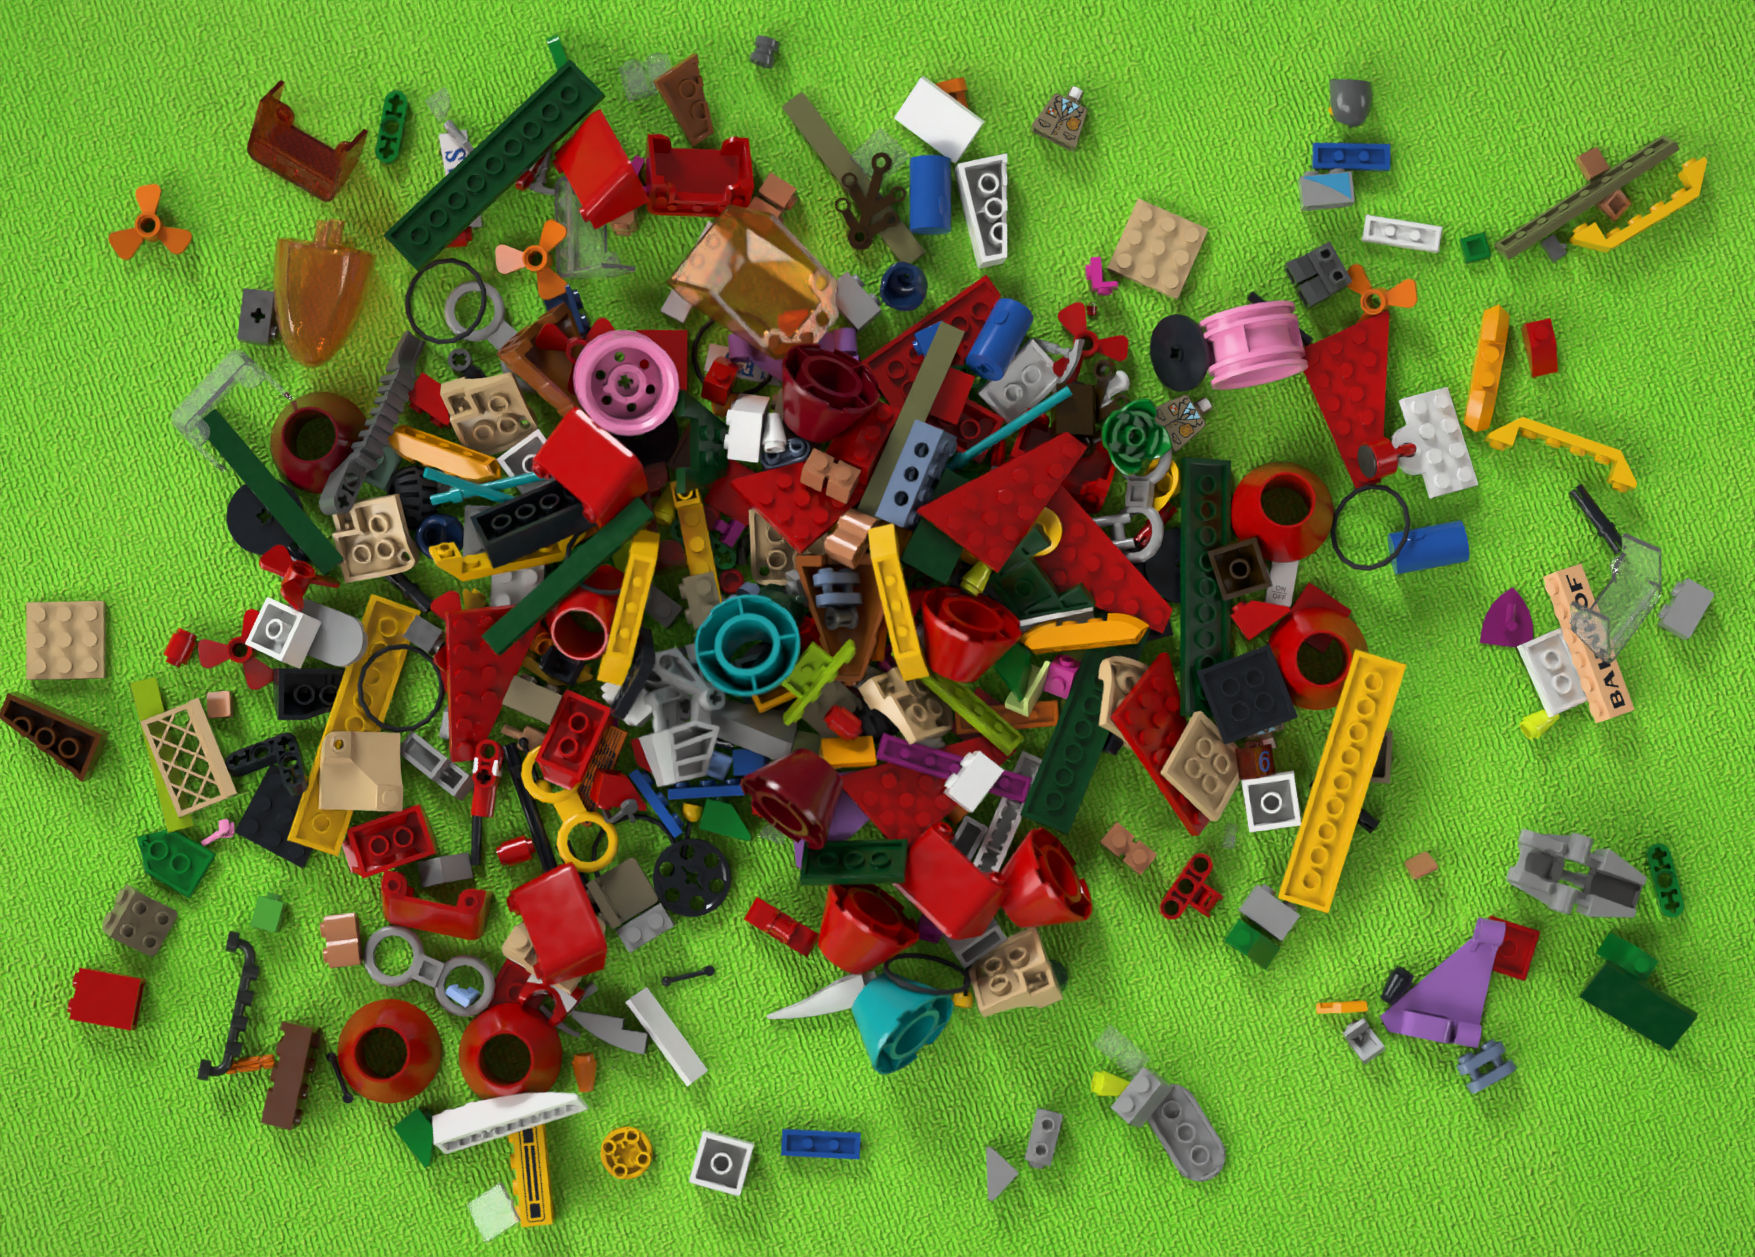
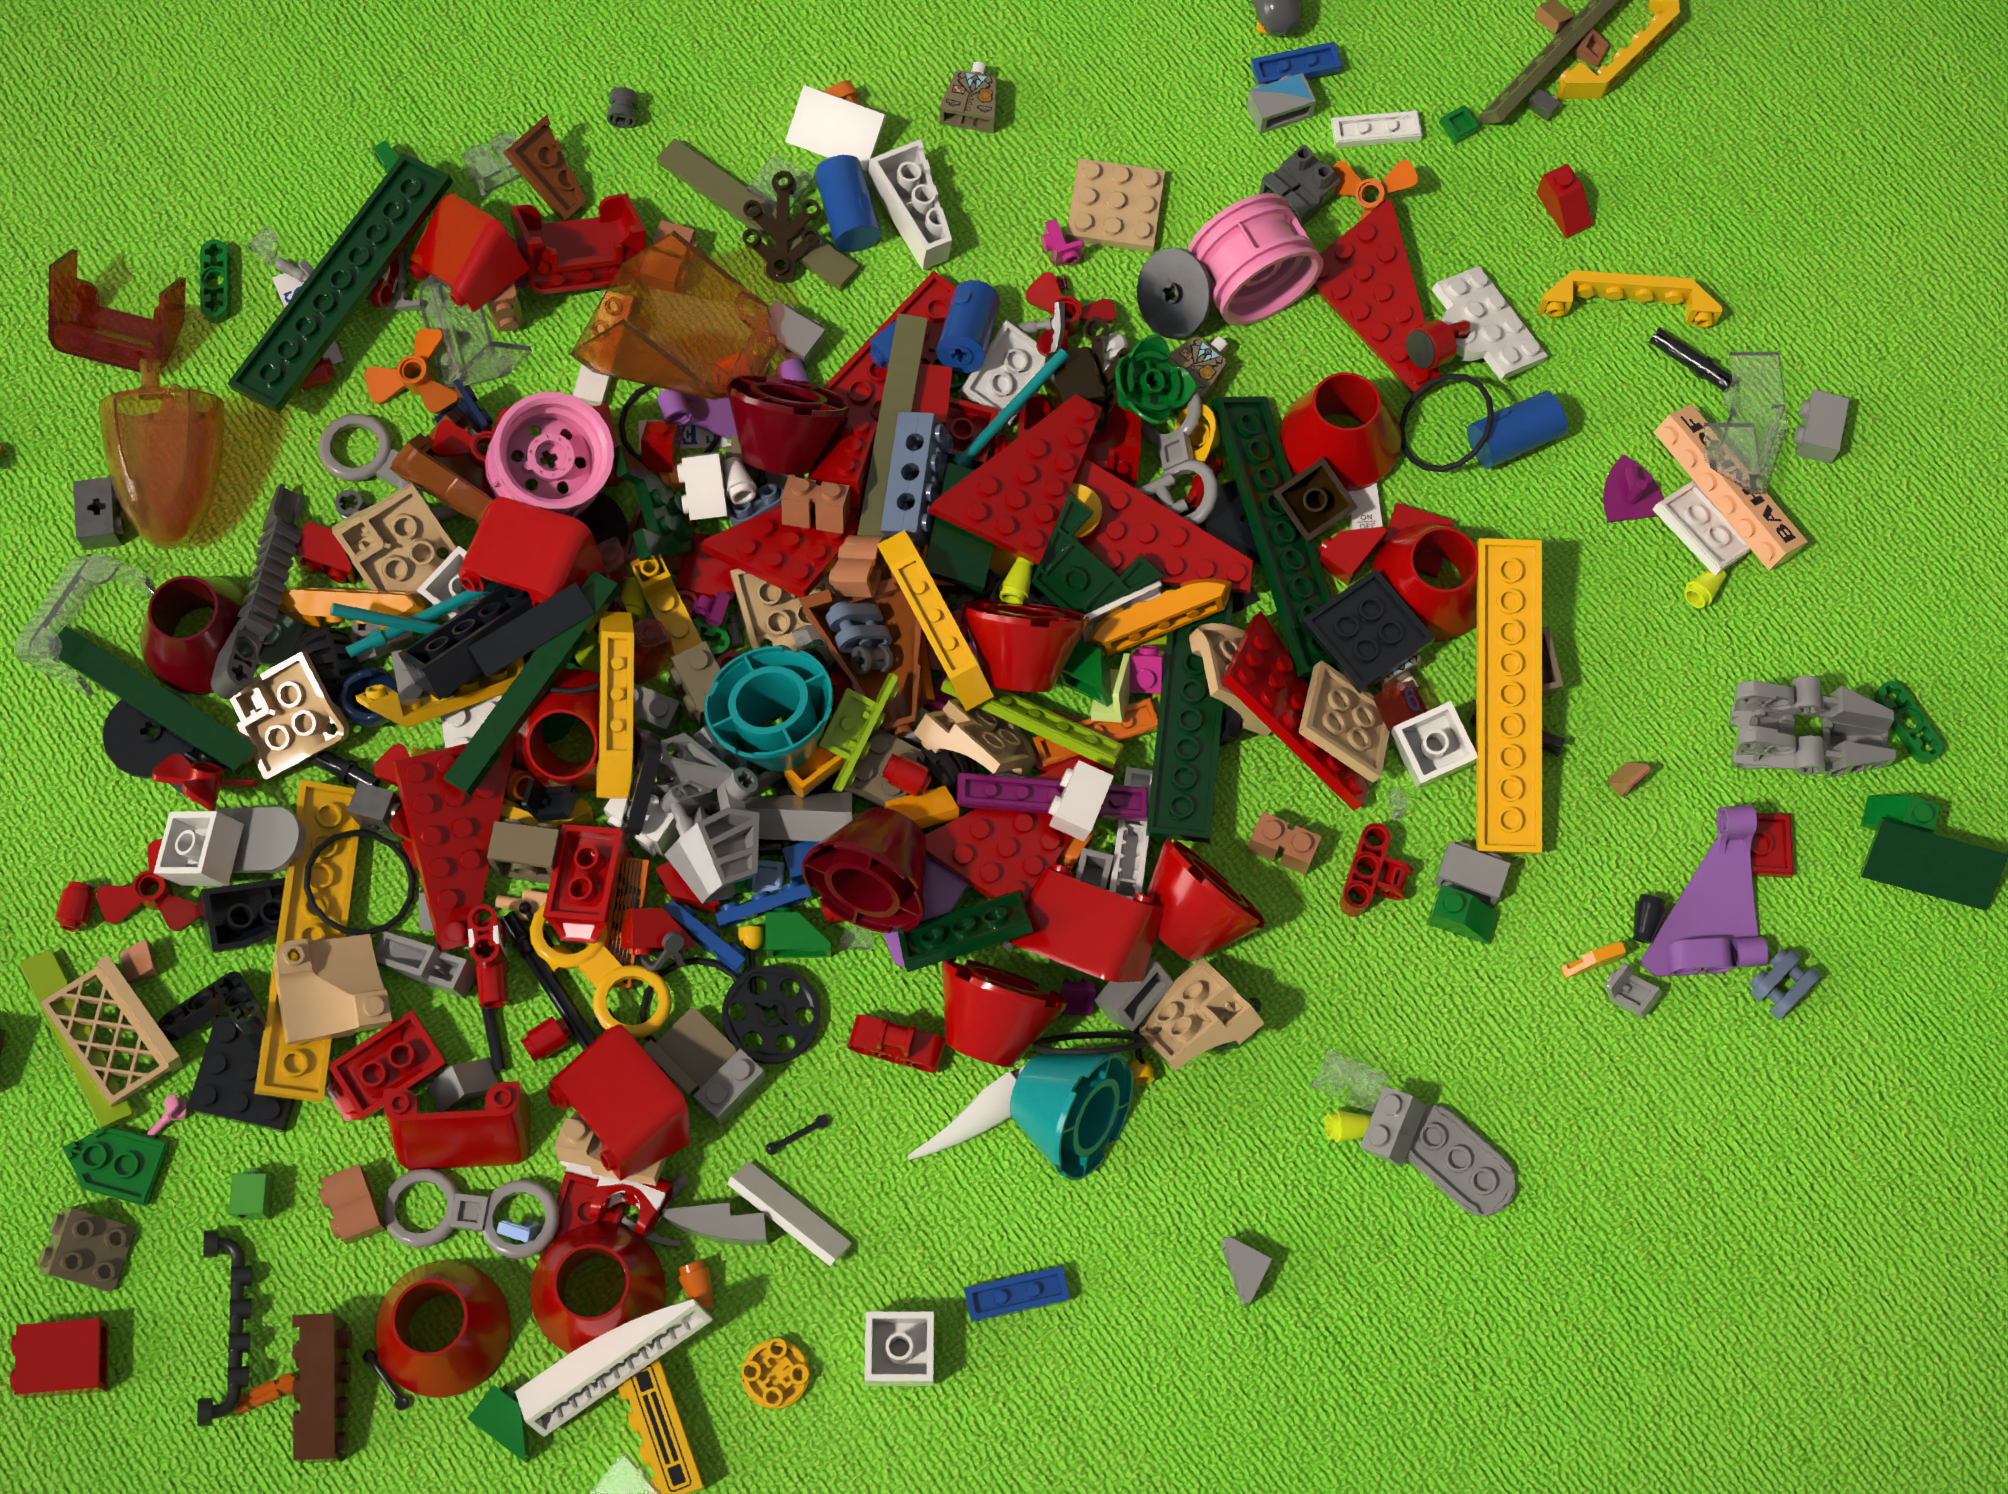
camera: 25 degrees left, 15 degrees down
black piece [405,258,486,344] -> none
dark blue piece [880,262,928,312] -> none
light grey brick [1024,1107,1063,1169] -> none
light orange brick [1463,305,1510,432] -> none
none -> black sticker [468,582,595,677]

